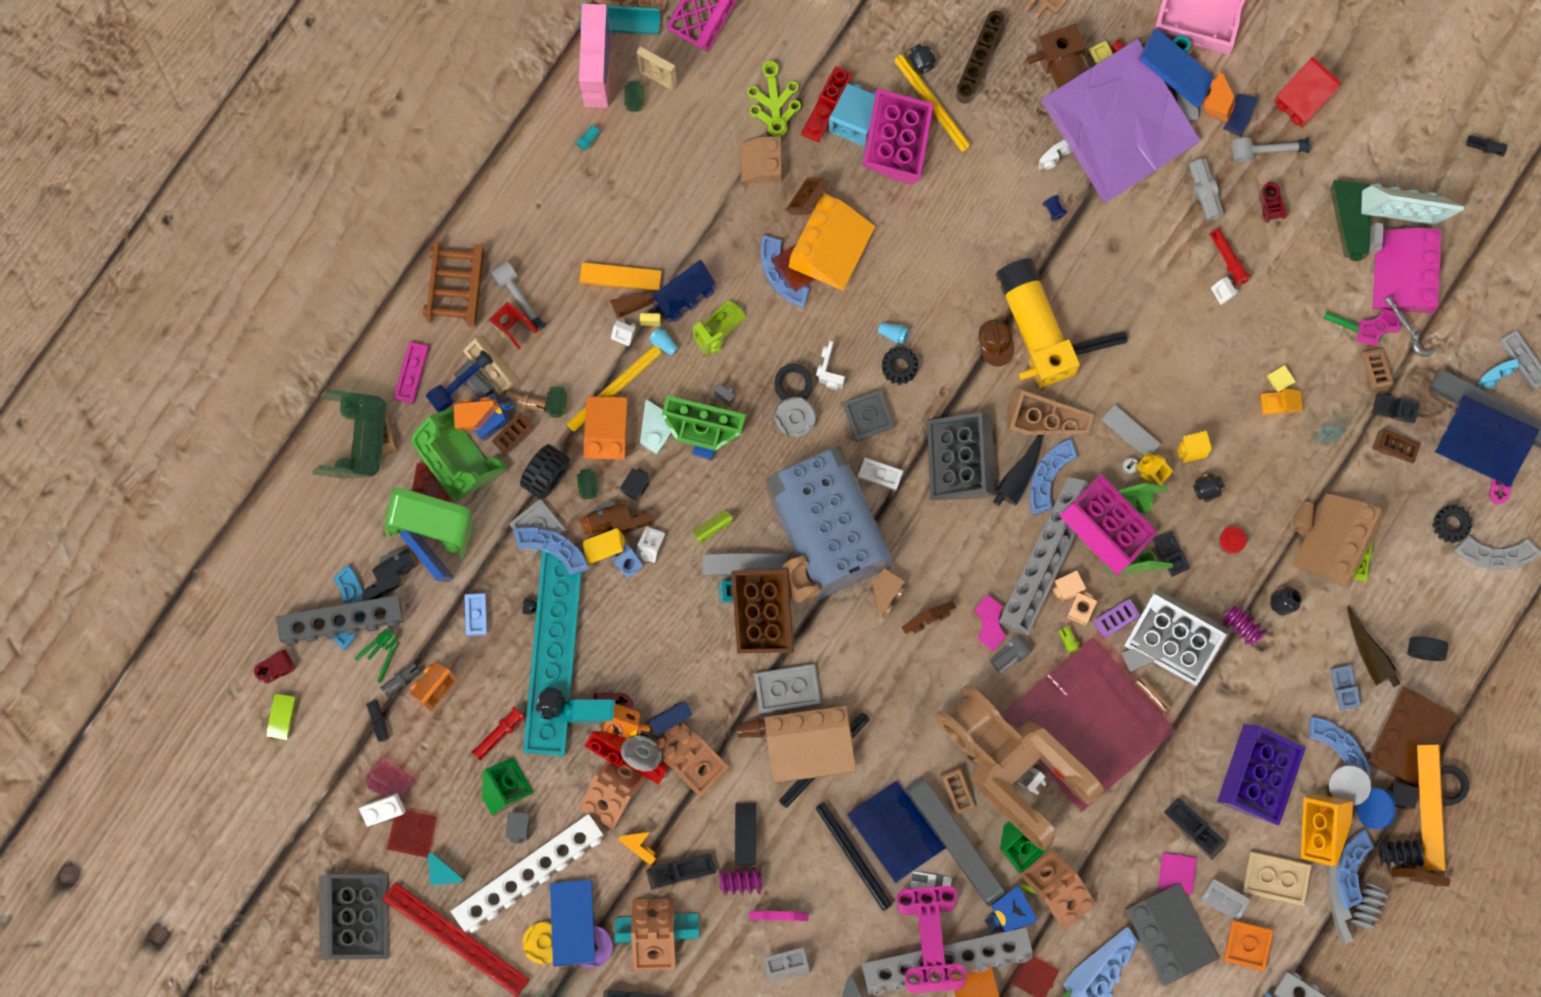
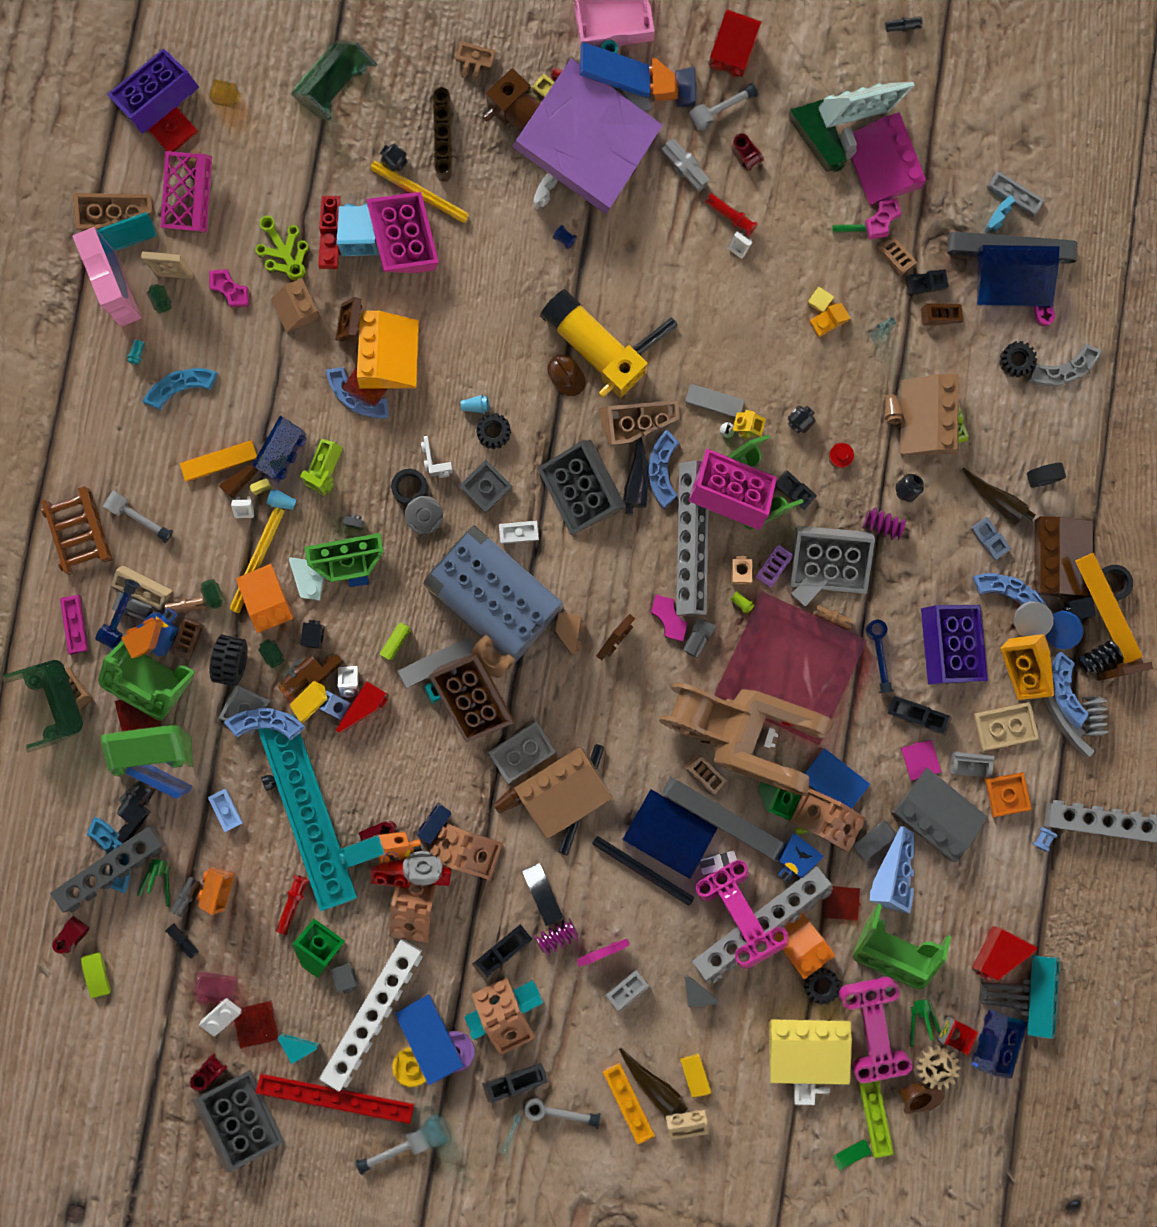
camera: 25 degrees left, 5 degrees up
red piece [488,302,538,350] -> none
black head [536,688,565,720] -> none
light orange slope [618,832,657,867] -> none
light nougat brick [1052,570,1086,602] -> none
yellow brick [1176,430,1212,463] -> none
flat silver piece [1384,295,1435,357] -> none
none -> dark azure tile [142,368,218,410]
none -> dark red piece [190,1053,228,1091]
none -> dark pink tile [209,269,249,308]
none -> red slope [336,681,389,733]
none -> blue tile [804,748,870,809]
none -> flat silver slope [853,820,897,860]
none -> clear blue piece [865,619,894,694]

